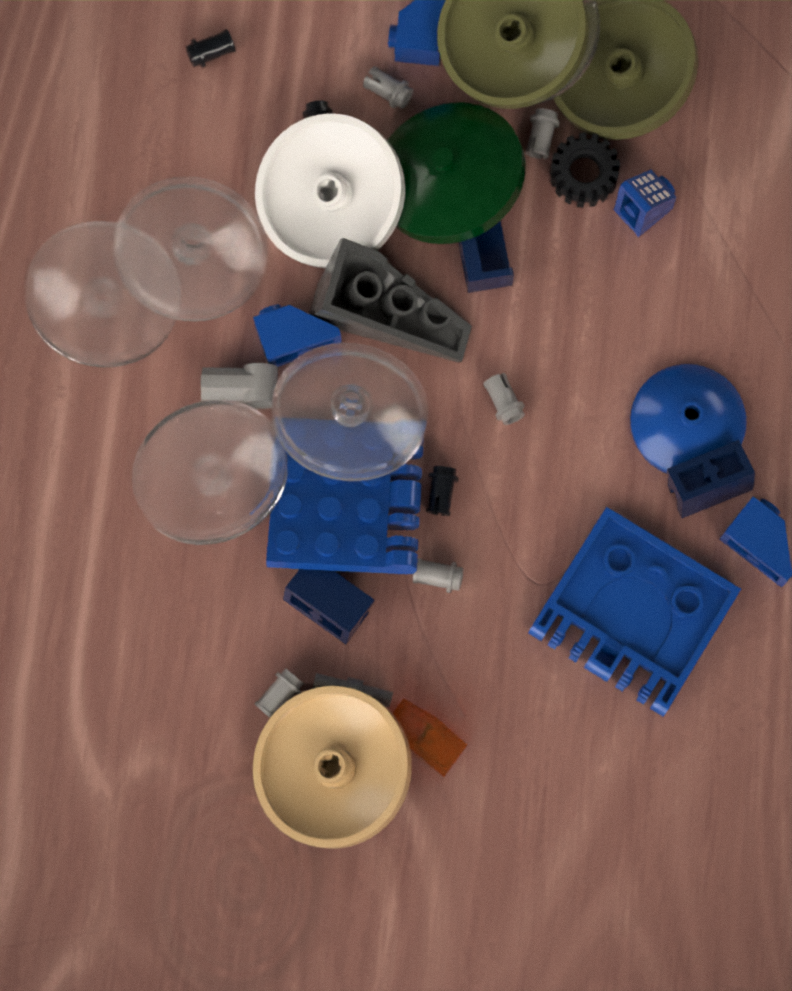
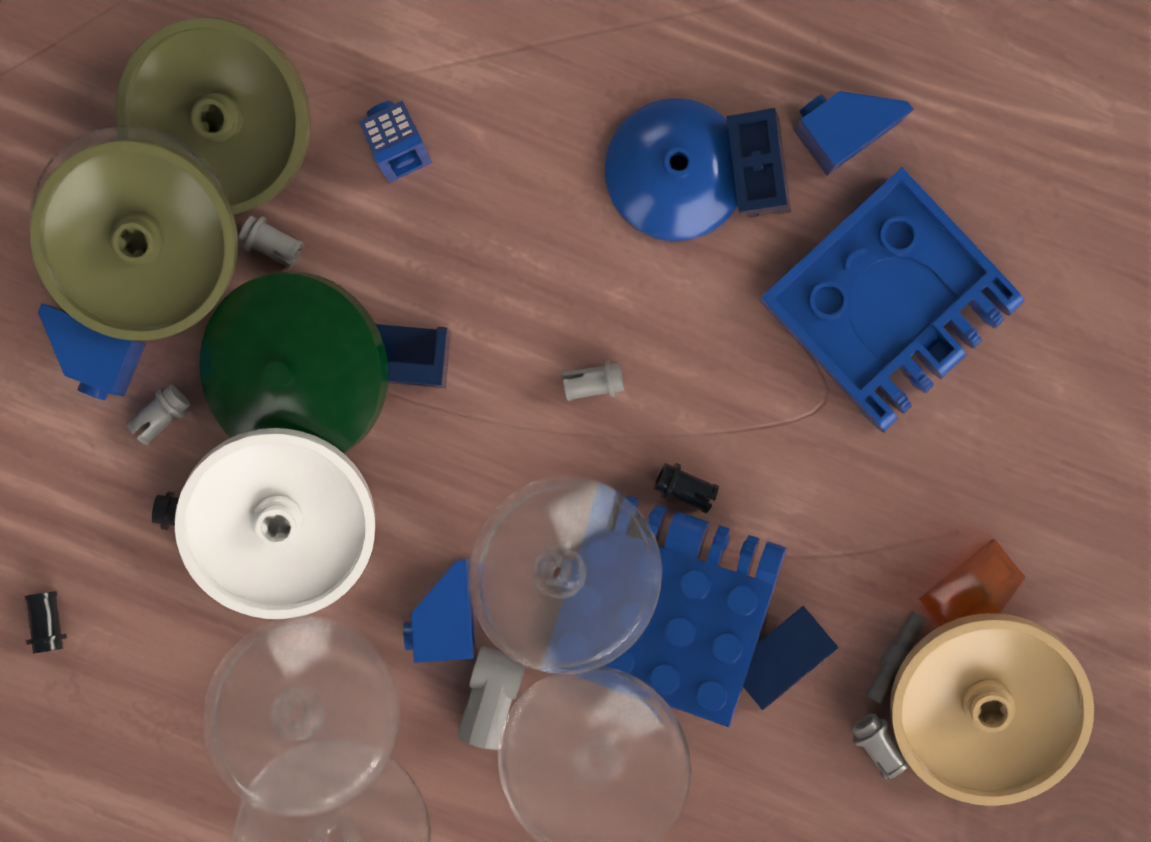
camera: 75 degrees left, 10 degrees up
dark grey wedge [309,238,472,363] -> none
light grey pin [413,558,464,593] -> none
black tyre [550,133,620,207] -> none

